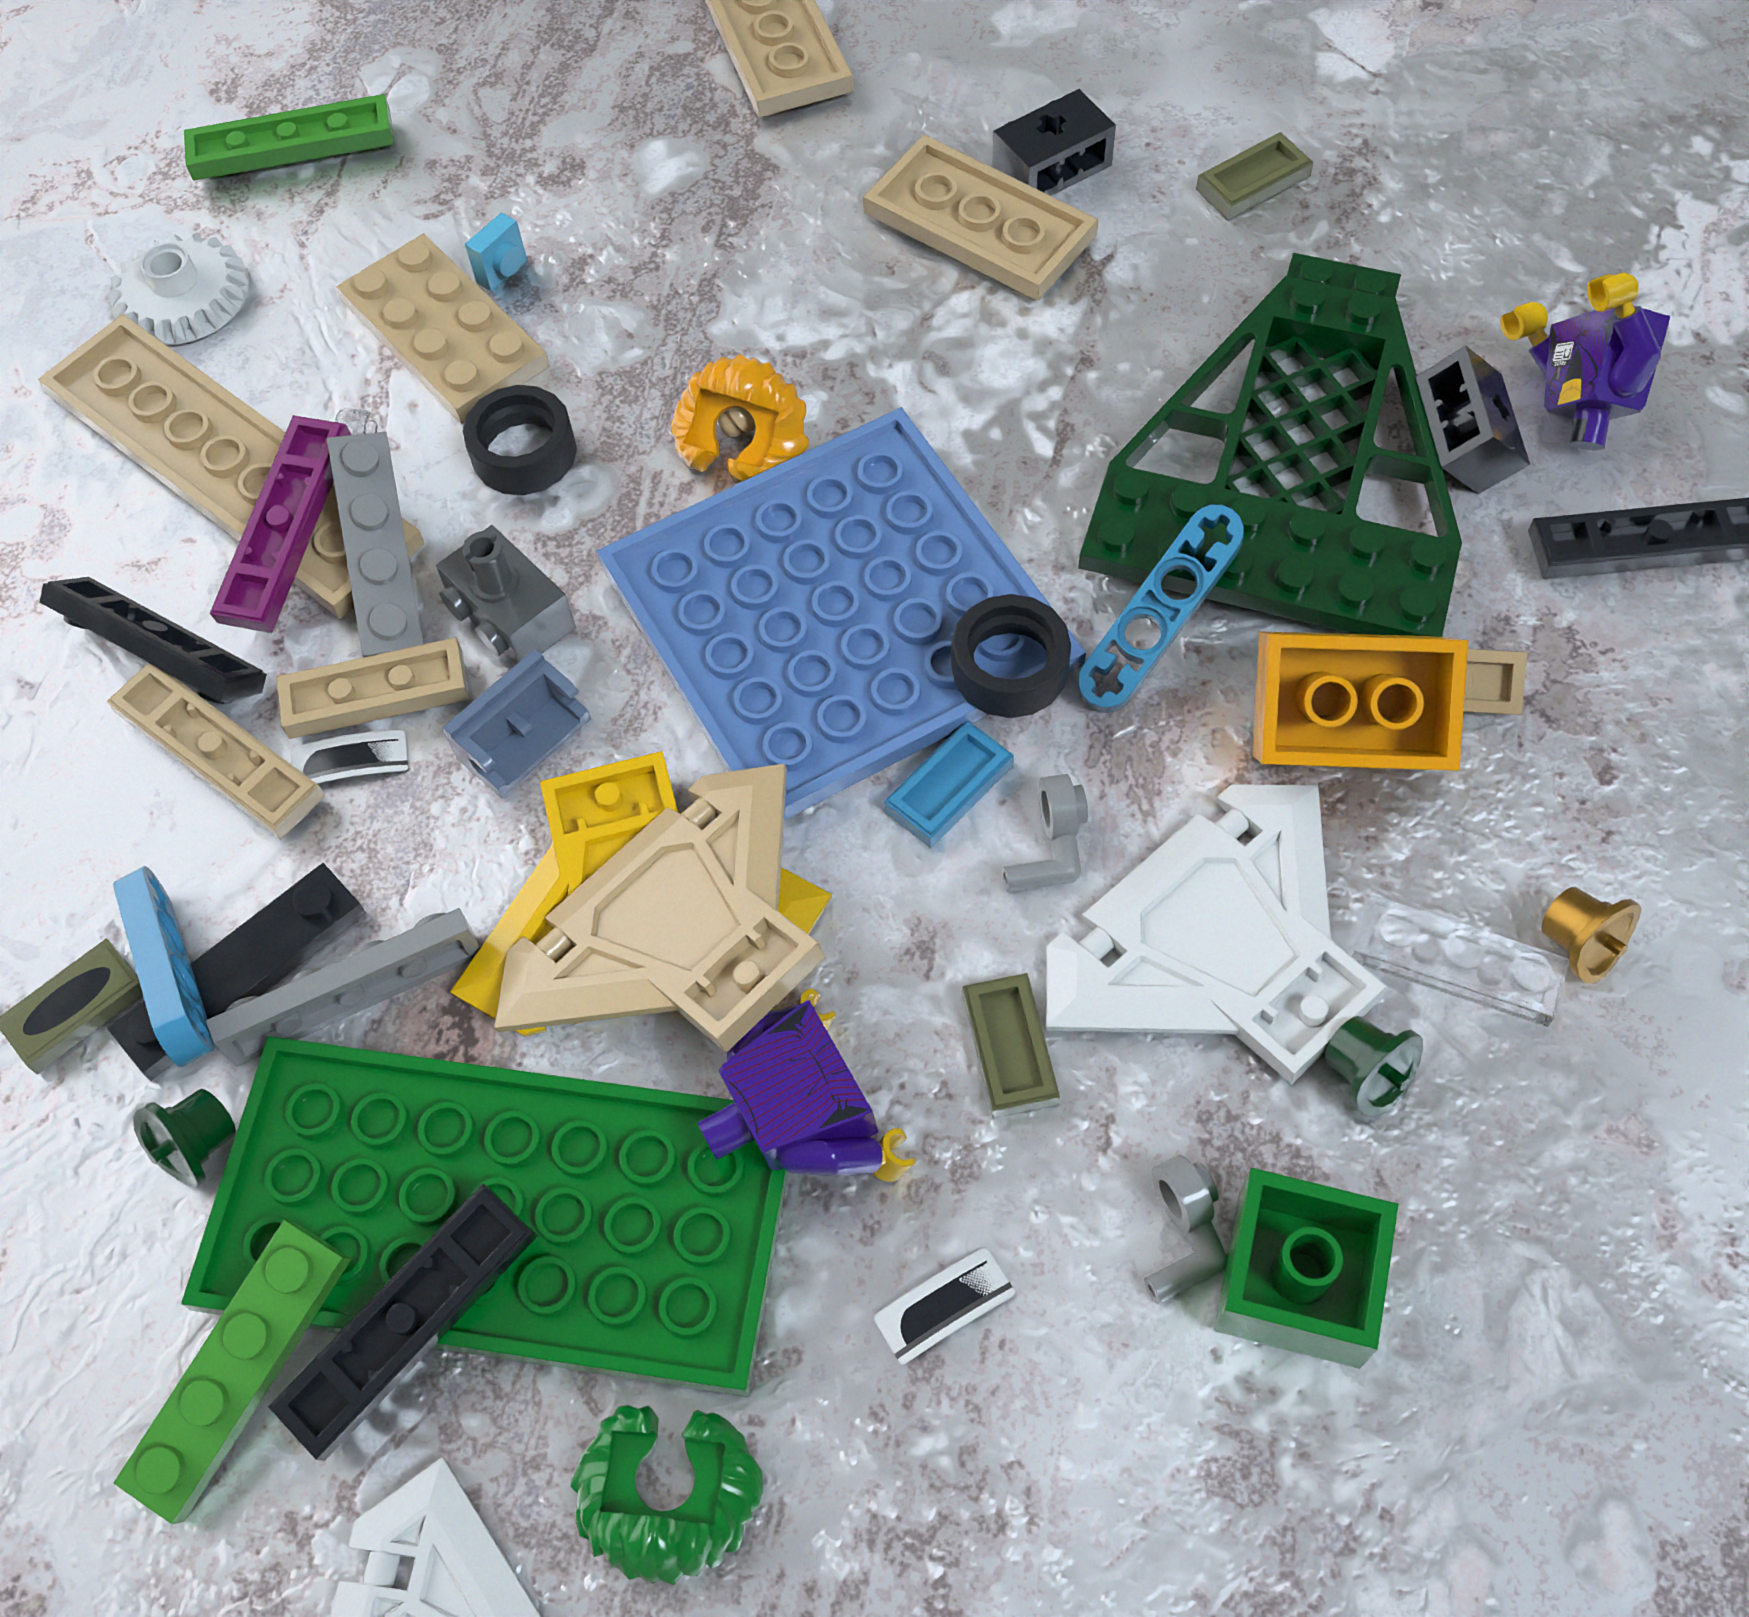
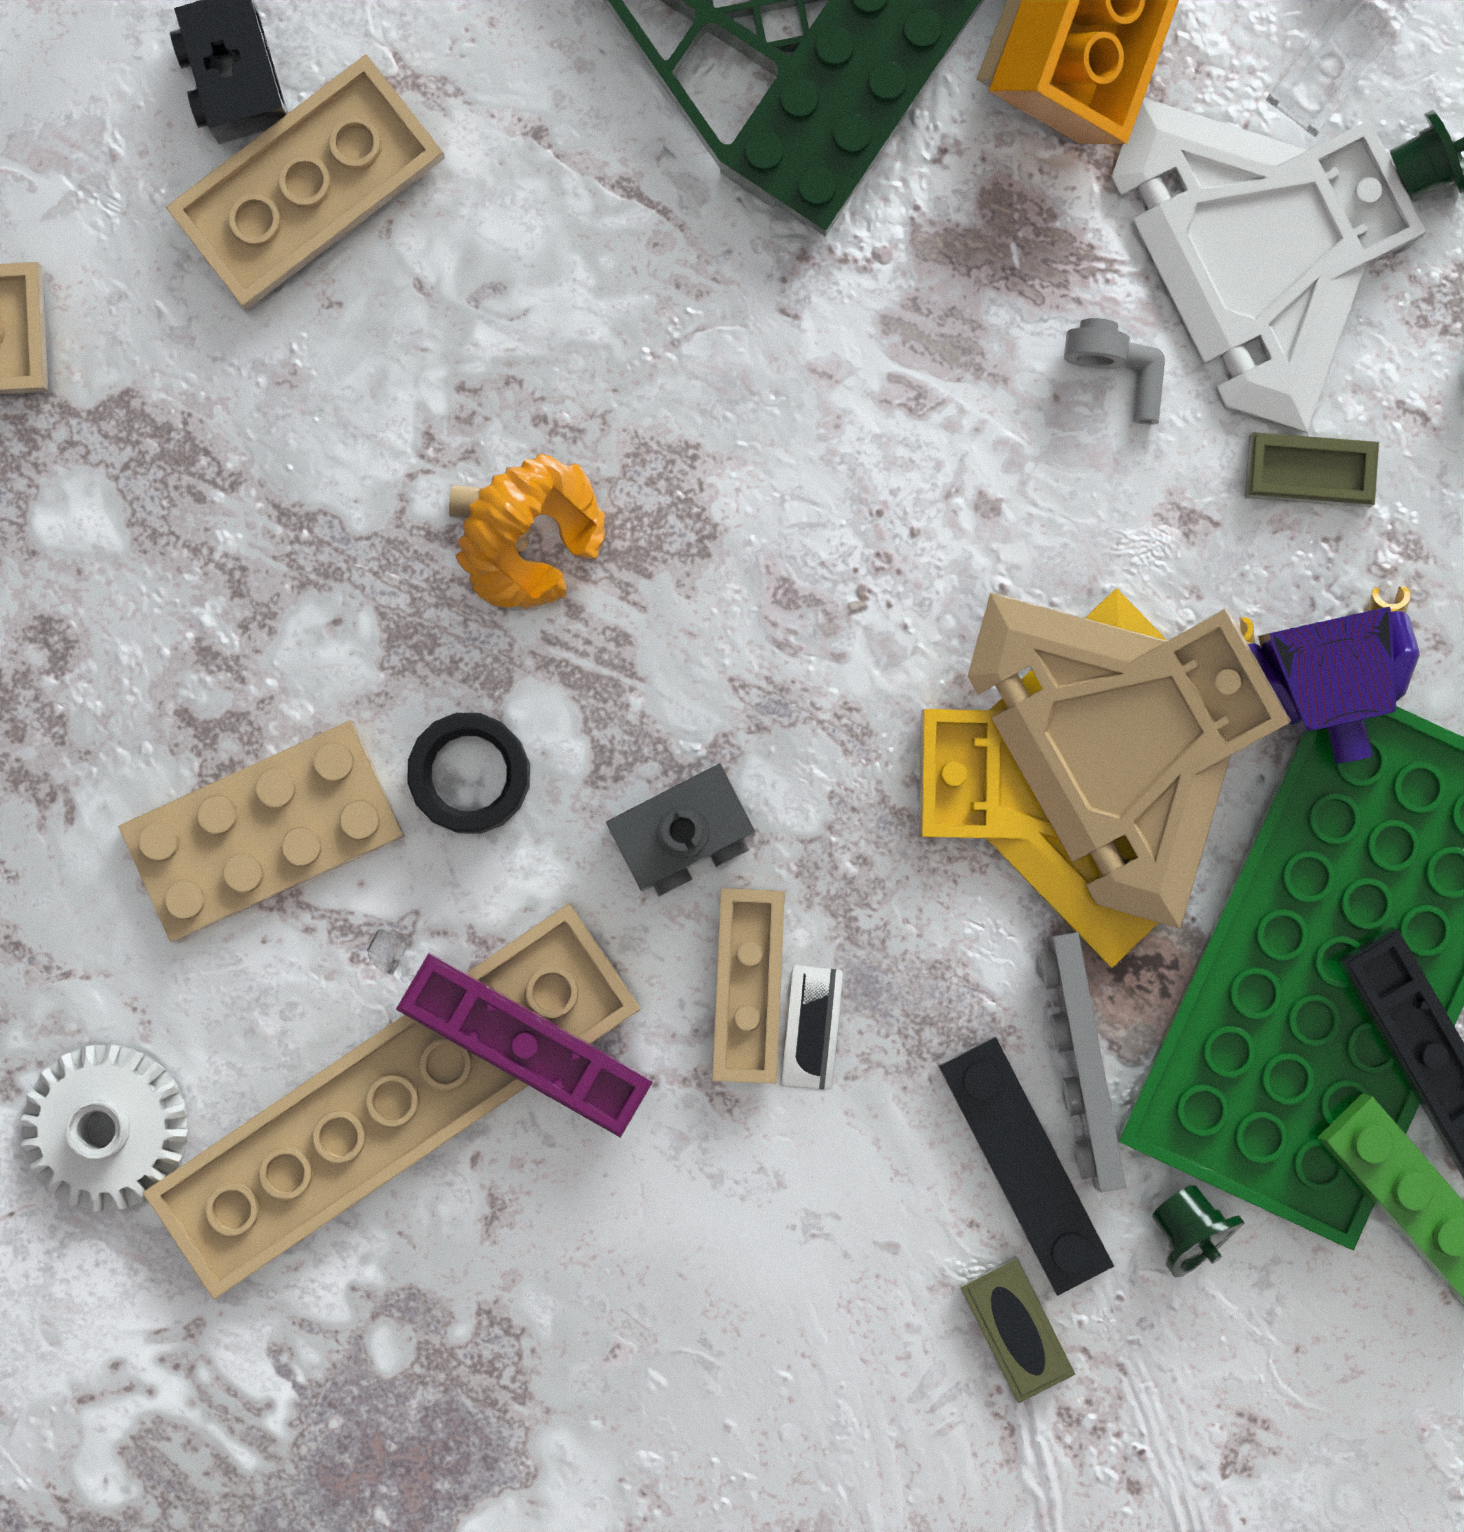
camera: 75 degrees left, 25 degrees up
black plate [39,576,267,704] -> none
tan plate [106,663,325,840] -> none
dark azure beam [113,866,215,1067] -> none
light grey plate [327,432,423,657] -> none
sand blue hinge [442,649,591,798] -> none
medium azure plate [465,212,527,292] -> none
medium blue plate [596,407,1086,820] -> none
dark azure tile [884,721,1014,848] -> none
black tyre [951,594,1071,718] -> none
dark azure beam [1079,505,1244,713] -> none

